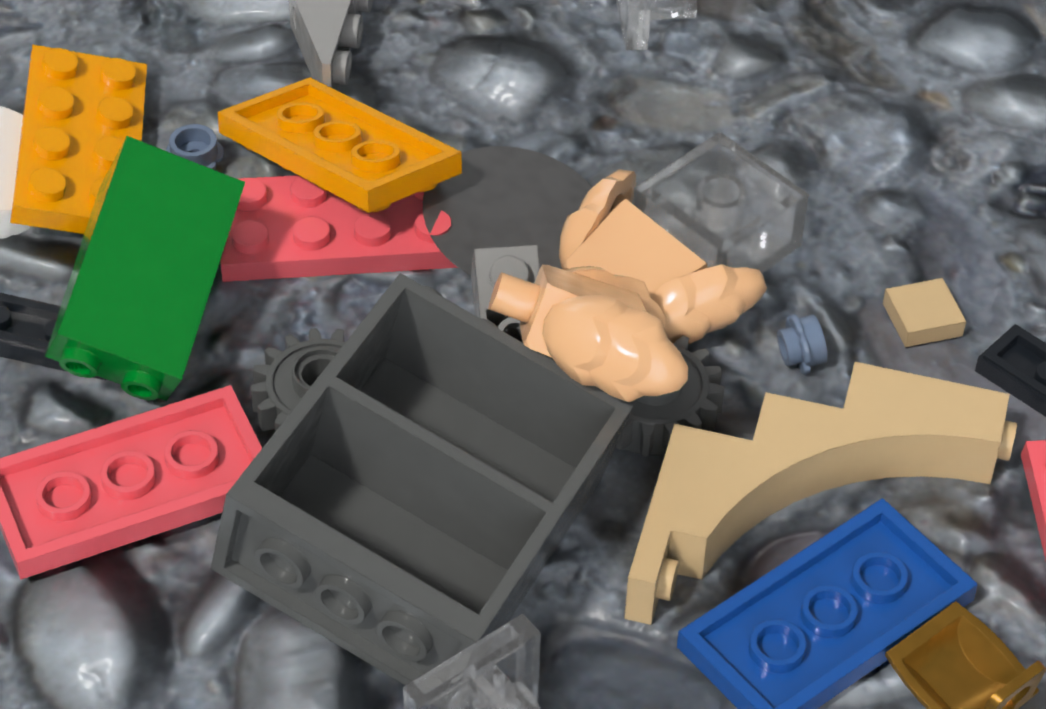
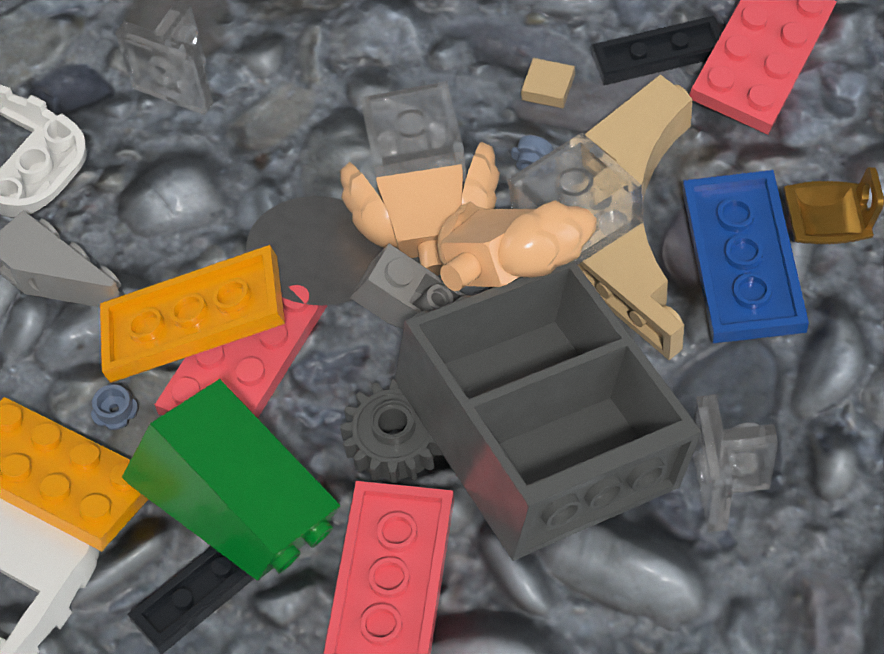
camera: 50 degrees left, 10 degrees up
none -> clear brick [508,133,643,265]

